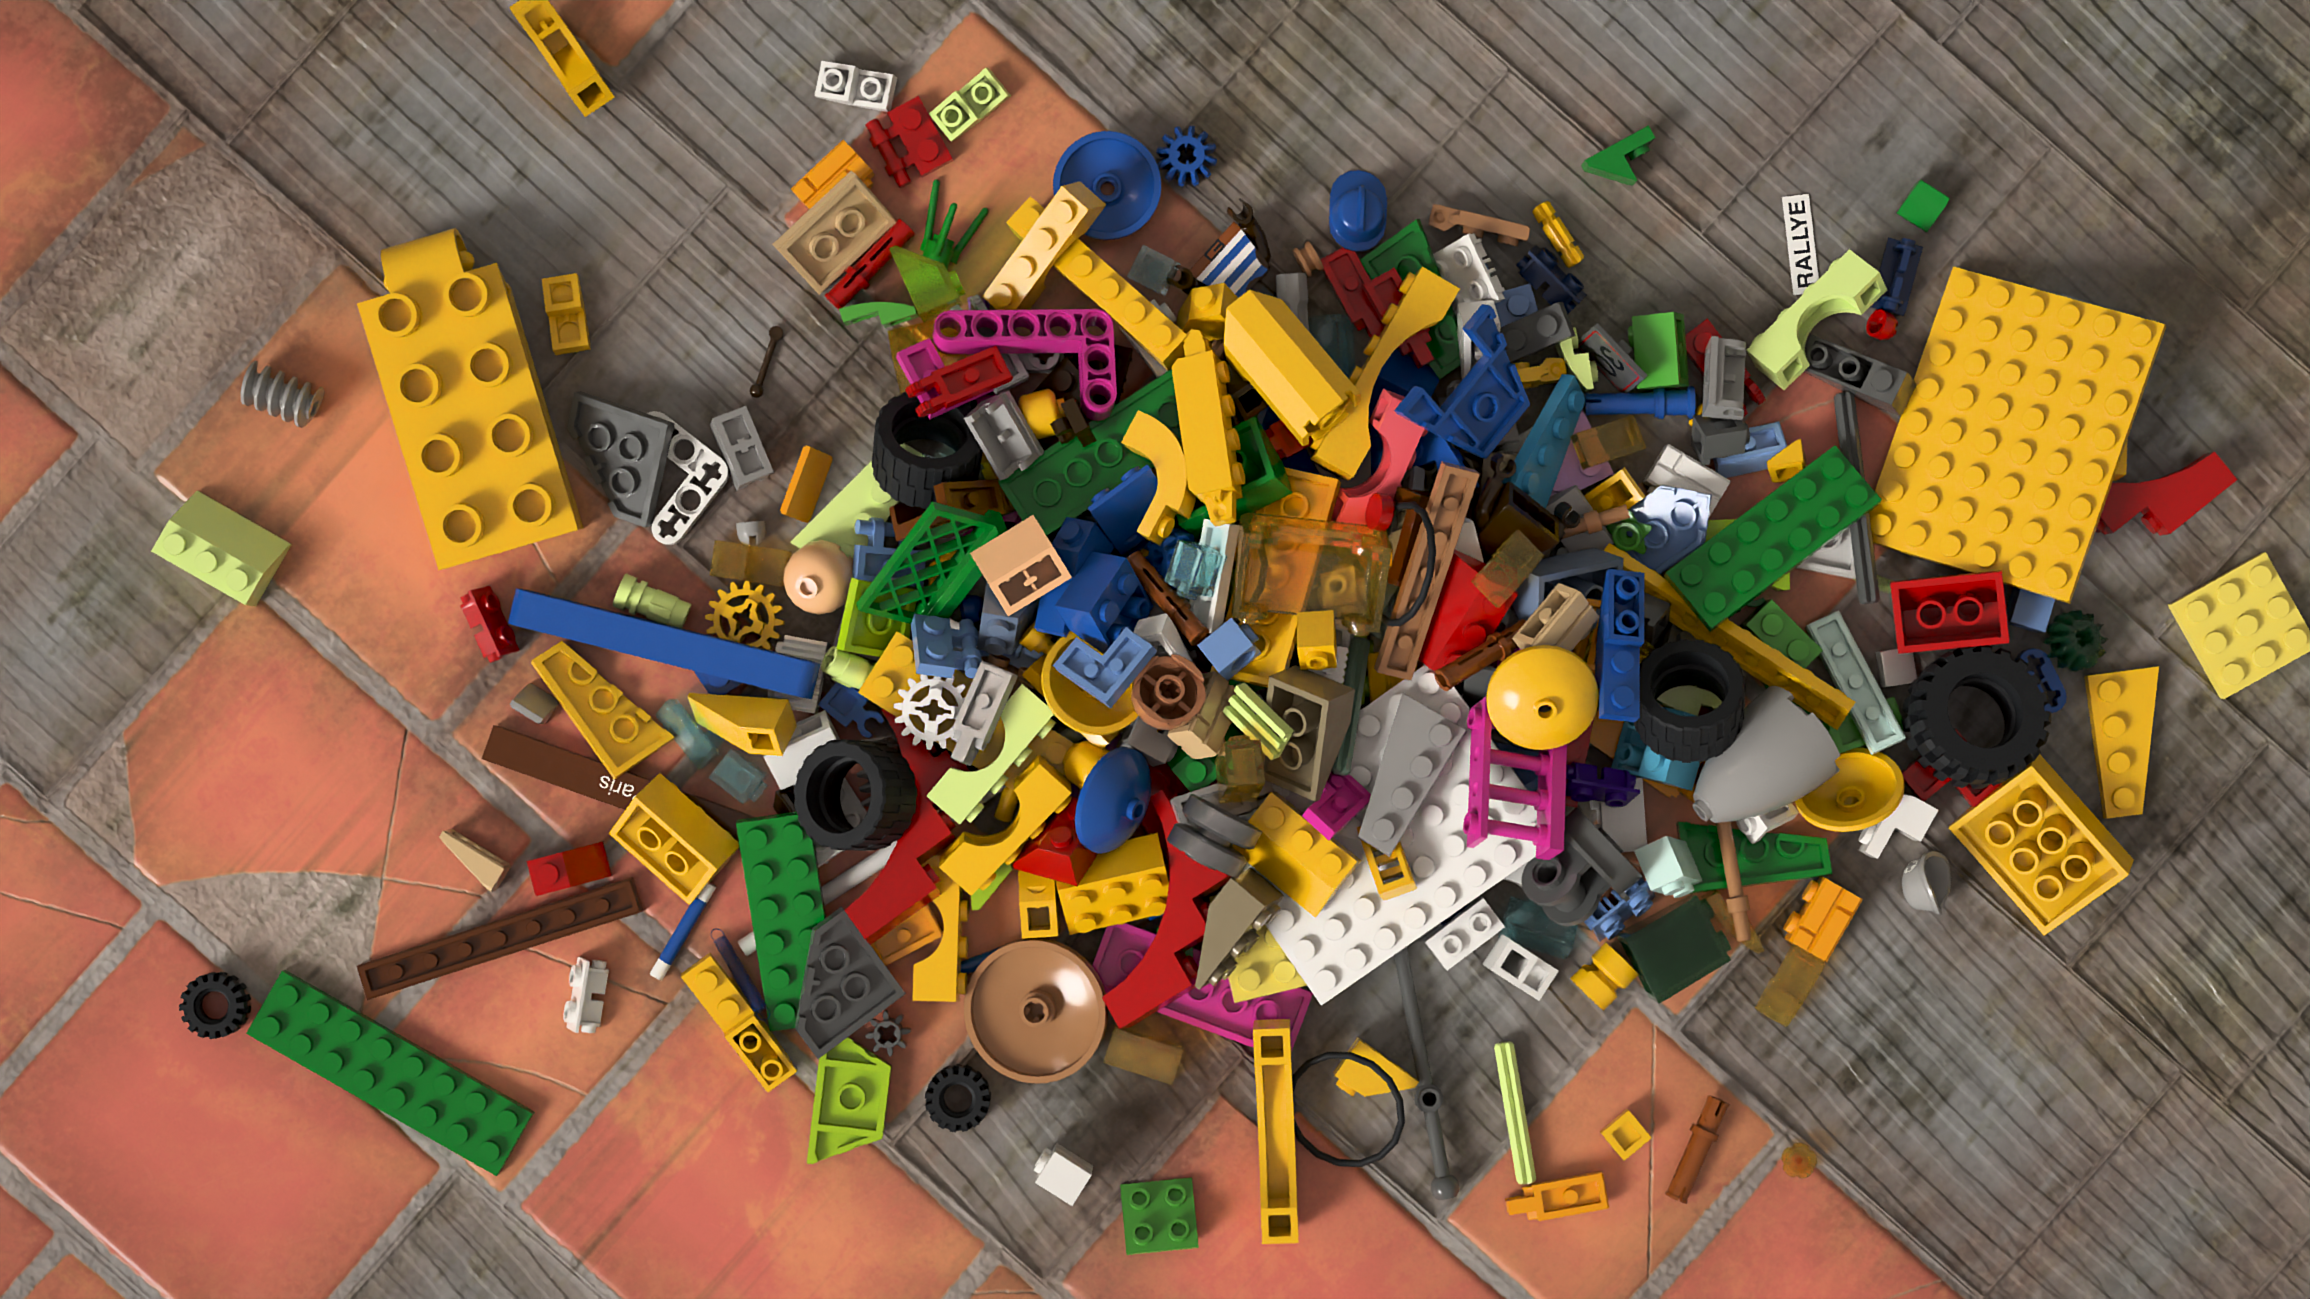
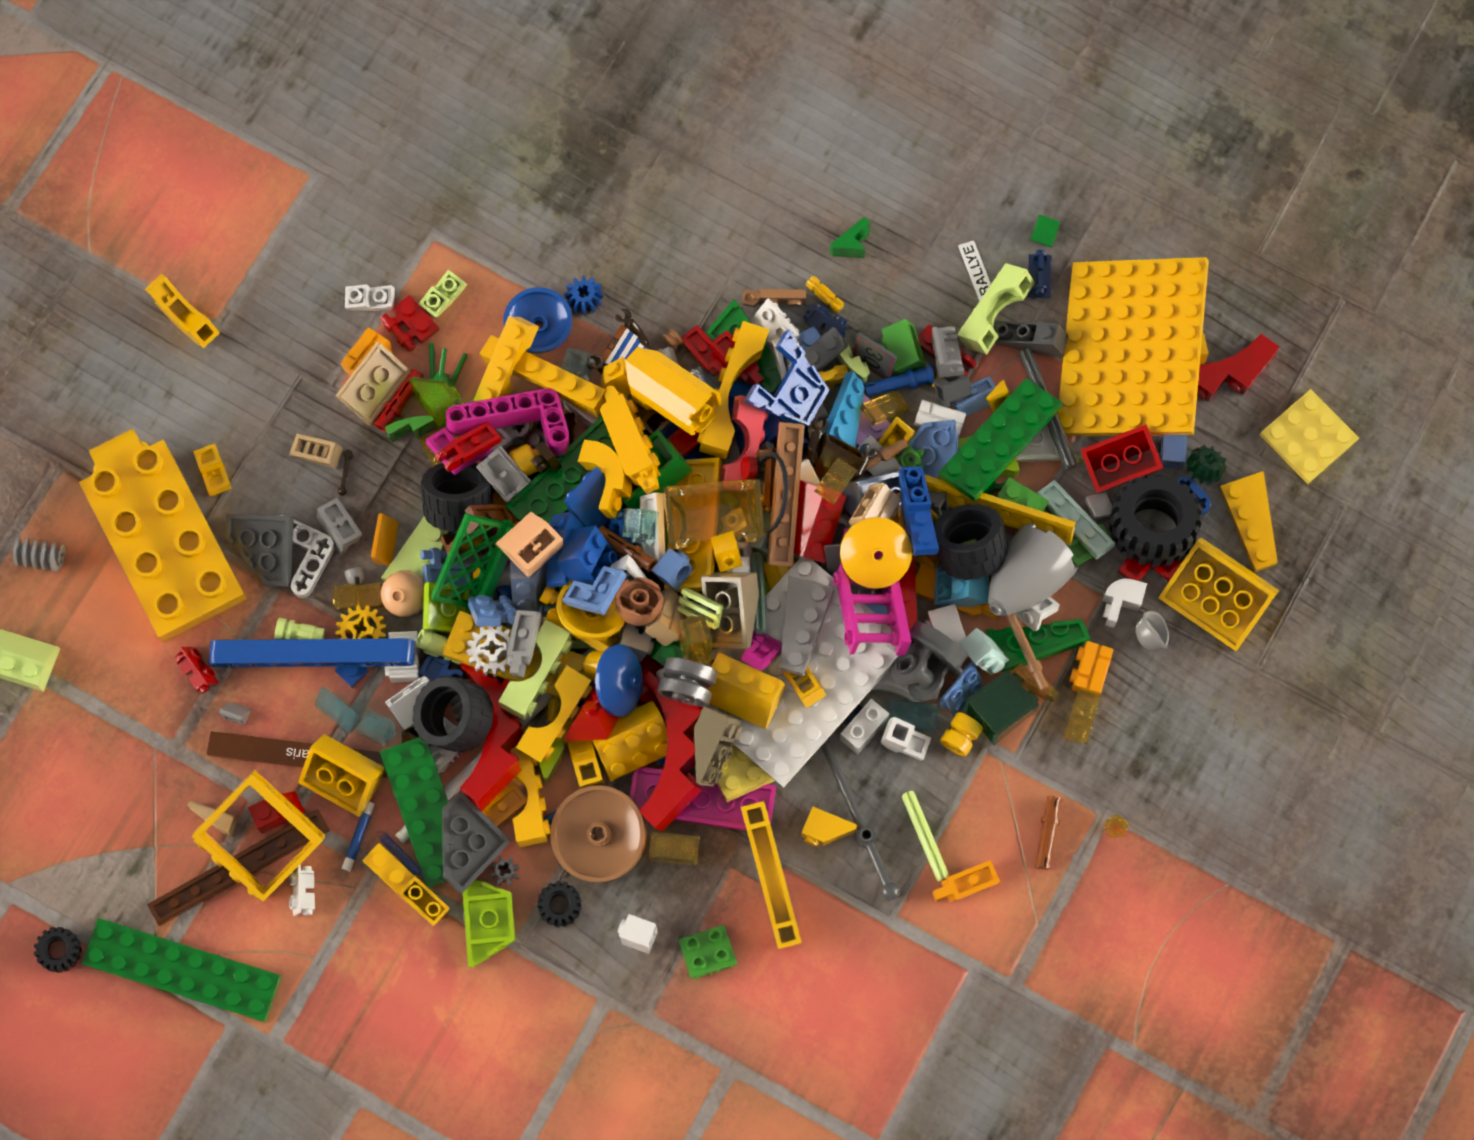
camera: 15 degrees left, 15 degrees down
yellow wing [531,641,675,780] -> none
yellow slope [687,693,797,756] -> none
black piece [1292,1052,1405,1167] -> none
blue piece [1329,170,1387,252] -> none
dark orange pin [1434,619,1526,691] -> none
dark purple hinge [1566,762,1640,807] -> none
yellow plate [1599,1109,1652,1161] -> none
yellow dish [1795,747,1905,832] -> none
red hinge [1866,309,1898,341] -> none
none -> yellow window [192,769,325,902]
none -> tan slope [289,434,343,469]

